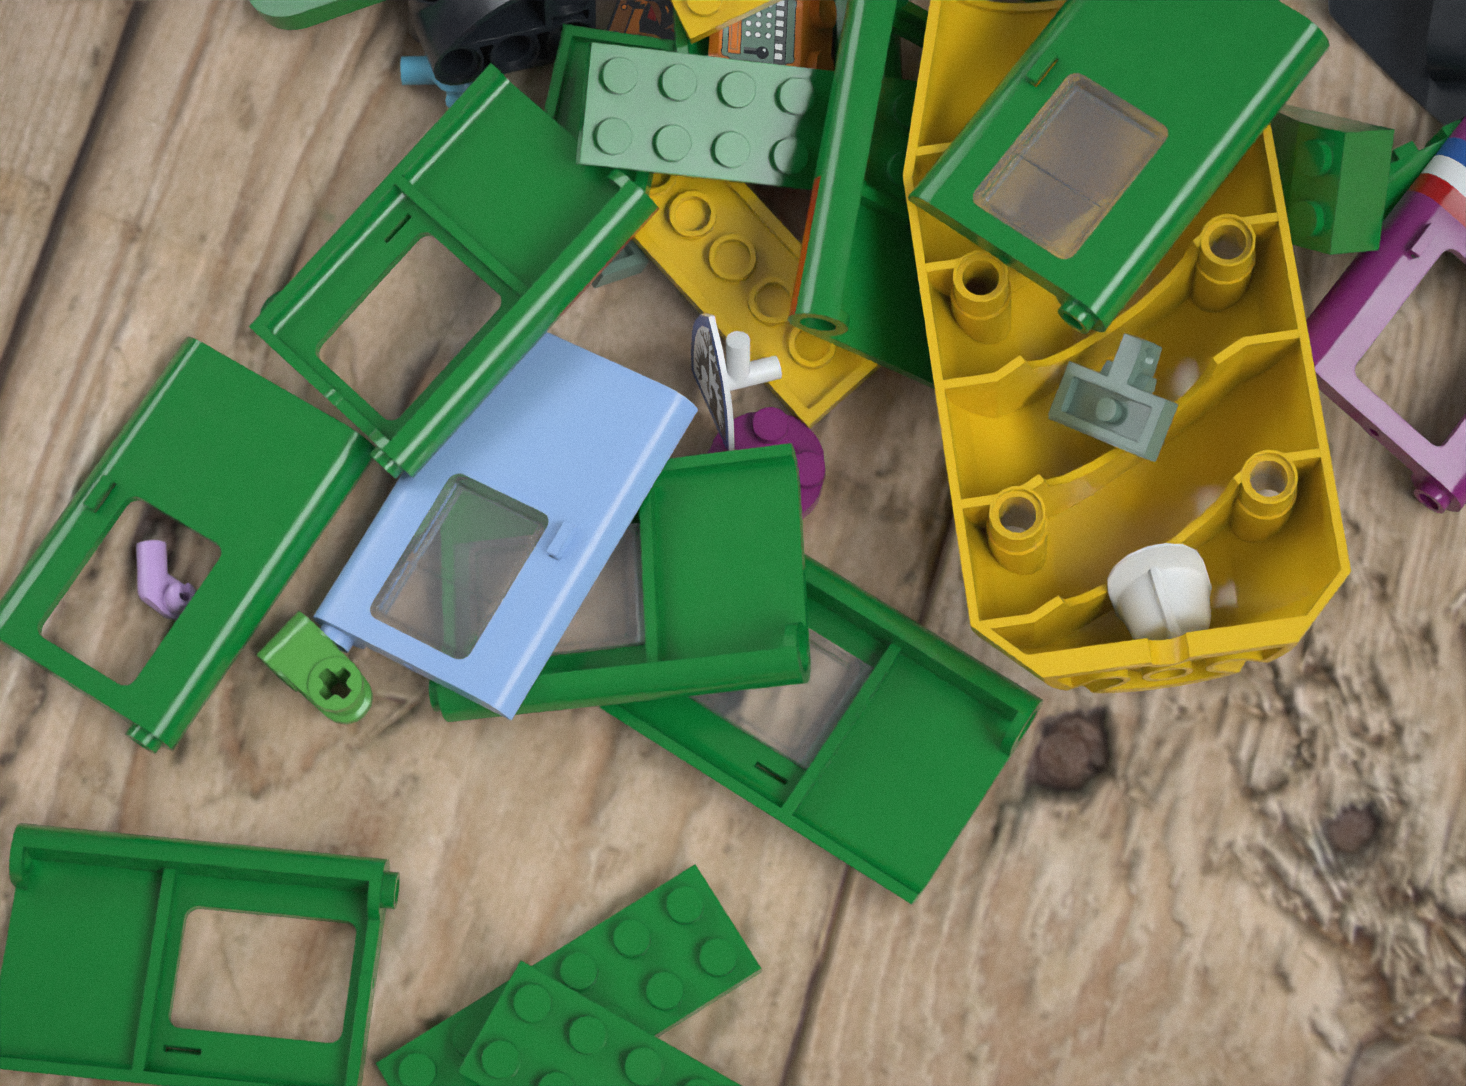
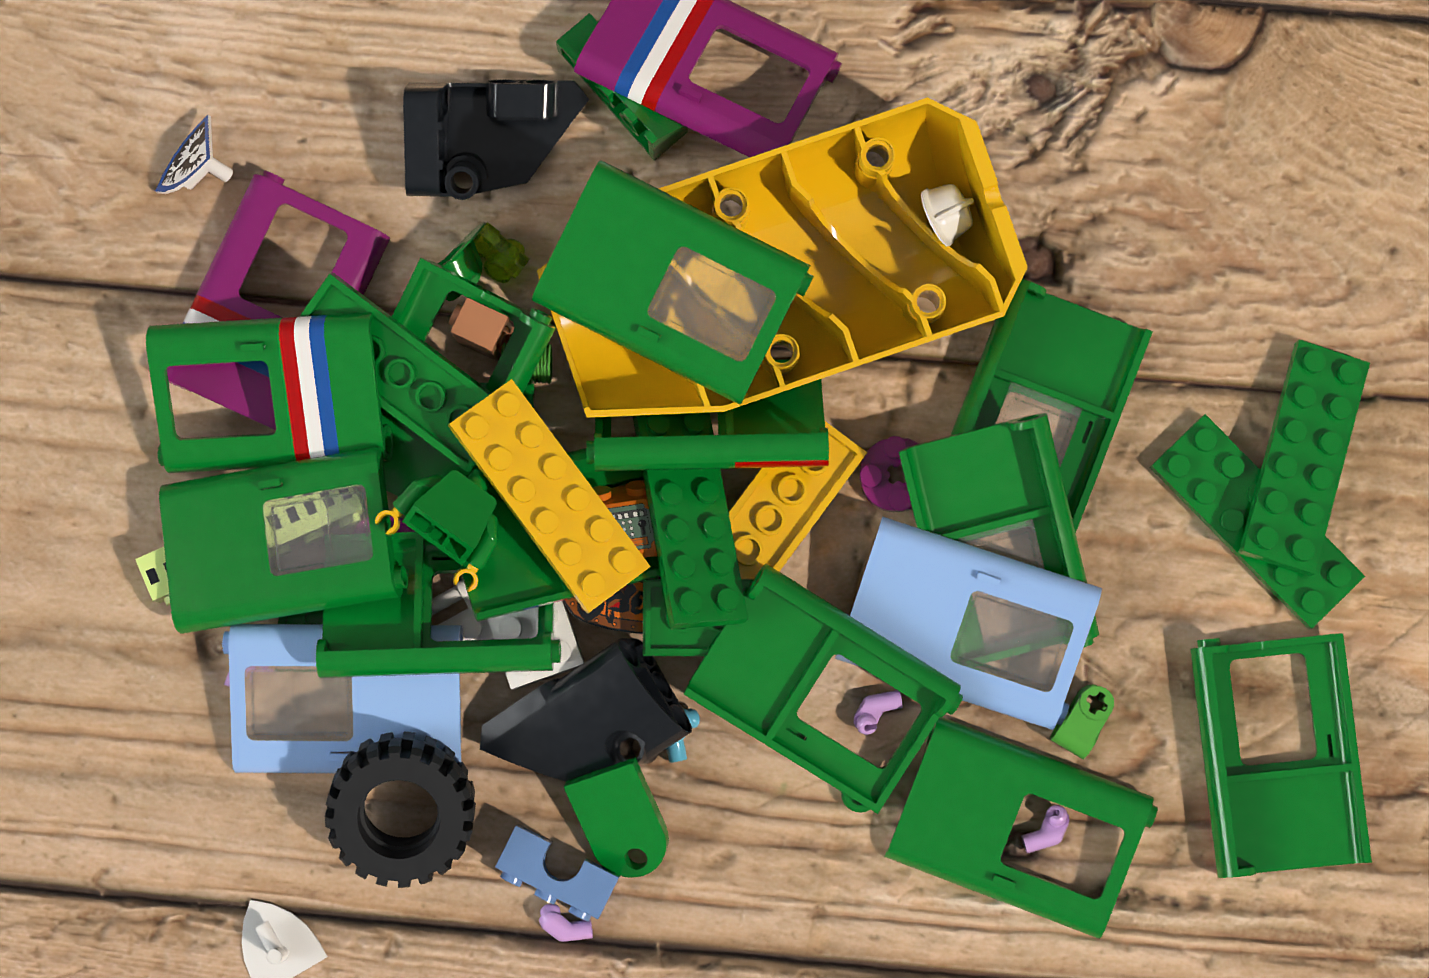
camera: 105 degrees left, 10 degrees up
shield [691,313,782,451] -> none
sand green hinge [1048,333,1179,462] -> none
green slope [1270,104,1395,255] -> none
none -> lavender arm [854,690,903,735]

